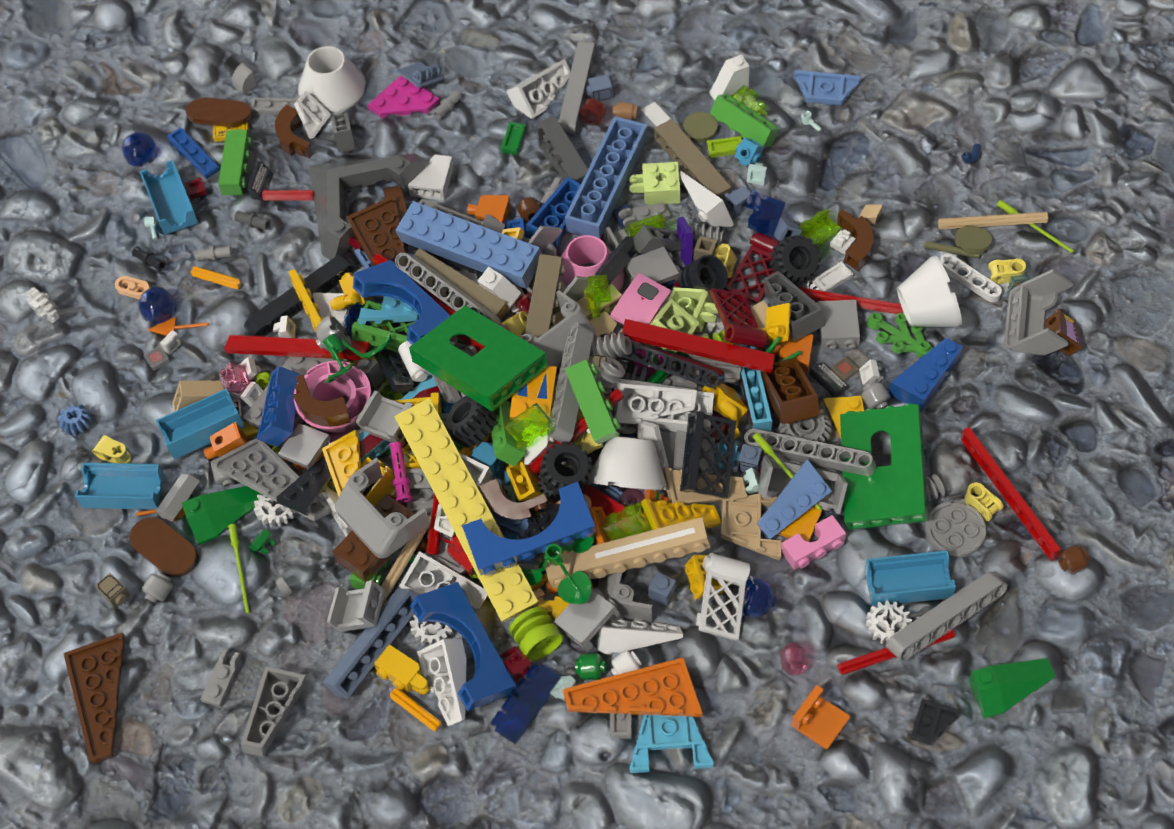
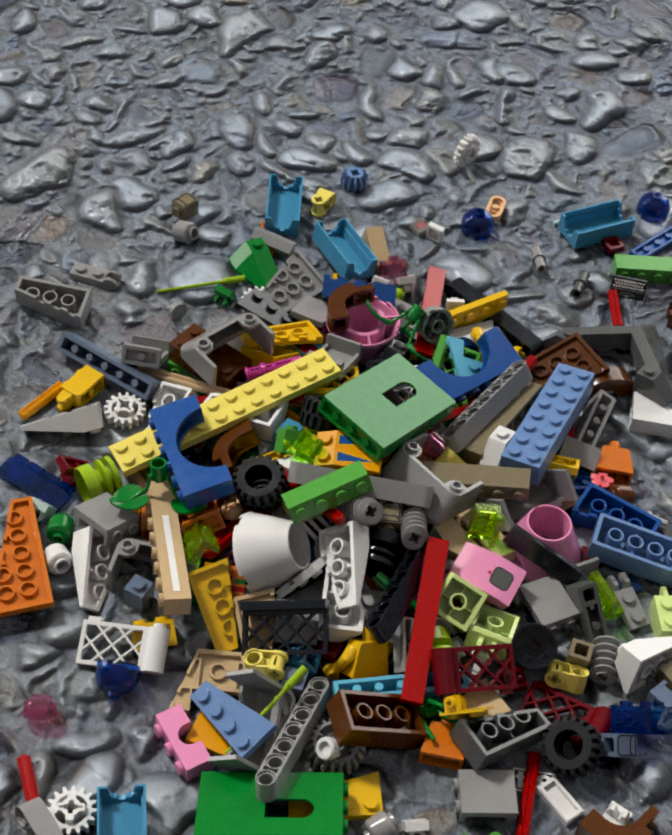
camera: 80 degrees right, 10 degrees down
reddish brown wing [63,632,125,765] -> none
reddish brown tile [129,517,197,577] -> none
black pin [132,246,166,271] -> none
orange piece [148,316,209,336] -> none
light orange axle [191,266,242,289] -> none
orange torso [204,422,250,460] -> none
blue arch [411,582,516,711] -> none
dark purple tile [677,217,693,266] -> none
clear neon green bracket [799,208,841,248] -> none
black slope [809,362,849,398] -> none
dark tan tile [831,357,858,382] -> none
none -> light yellow piece [243,648,289,680]
none -> white tile [316,737,341,761]
none -> coral plant [590,471,614,489]

